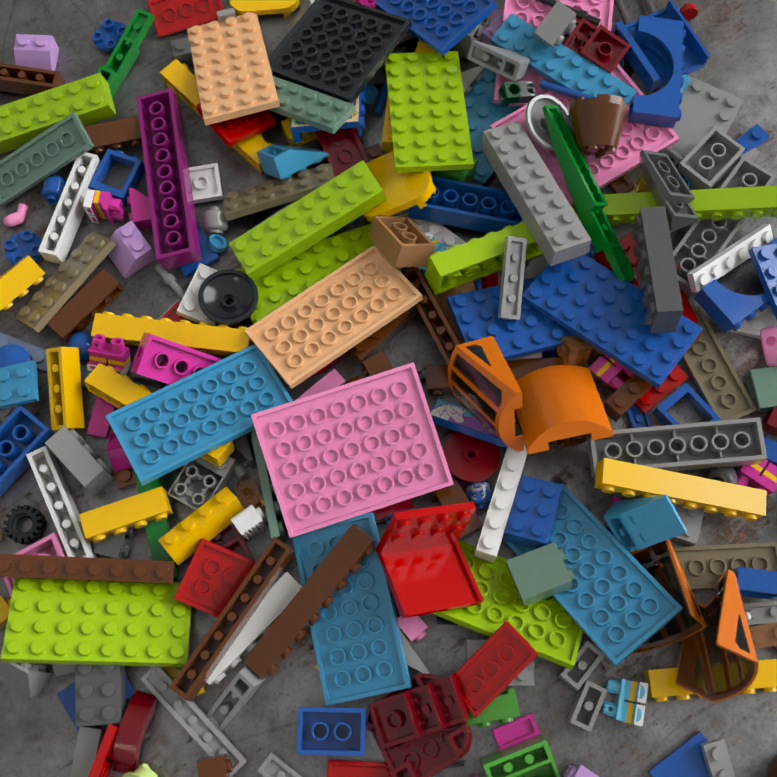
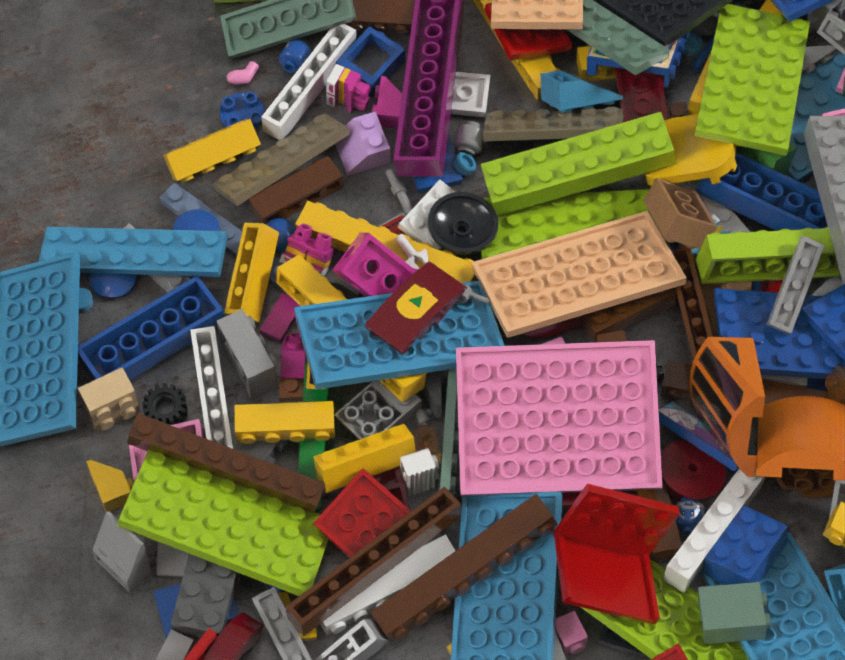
camera: 15 degrees right, 10 degrees down
none -> dark red slope [364,261,467,355]
none -> white bar [396,234,429,271]
none -> light grey hand [457,285,490,304]

